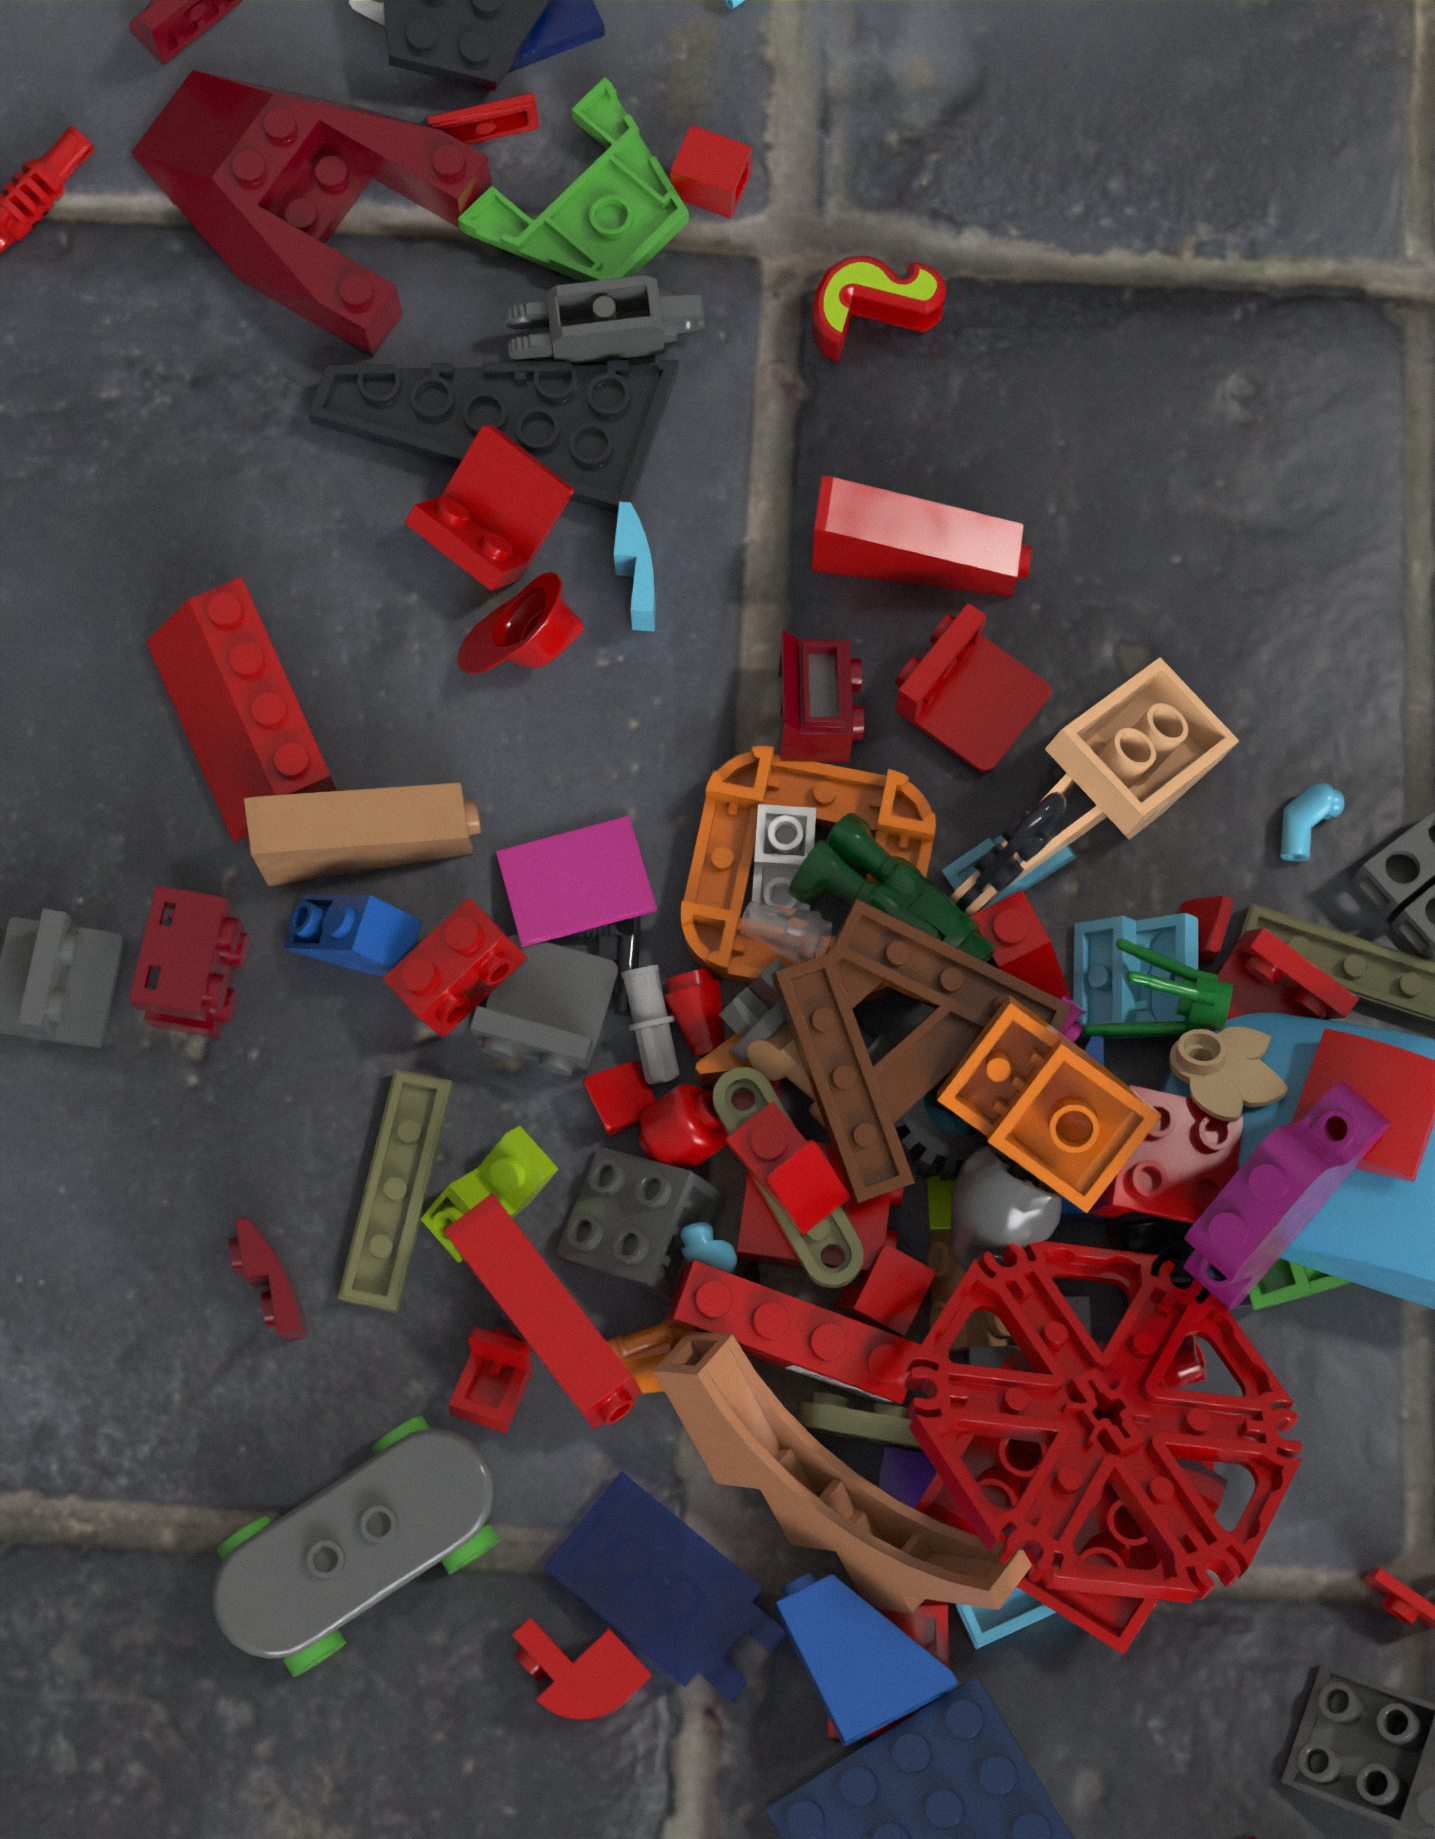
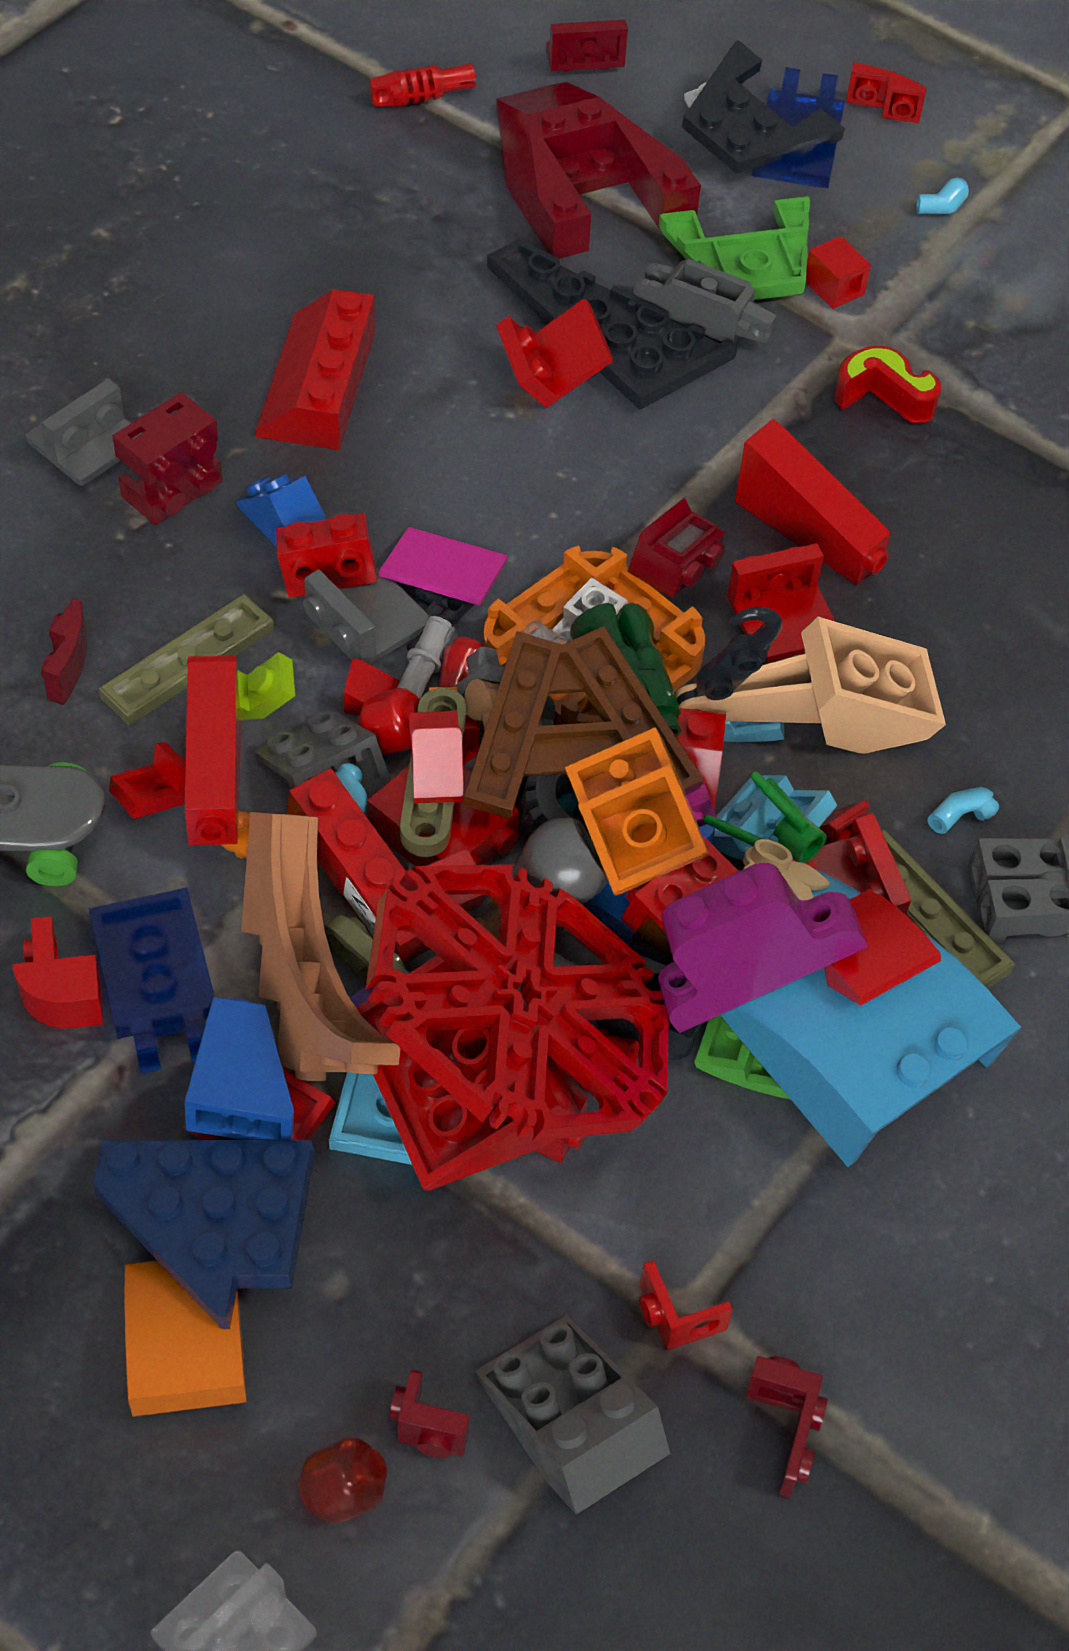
camera: 30 degrees right, 20 degrees down
medium nougat slope [244,783,481,886] -> none
red slope [426,92,539,145] -> none
red piece [457,572,584,674] -> none
medium azure slope [614,501,656,632] -> none

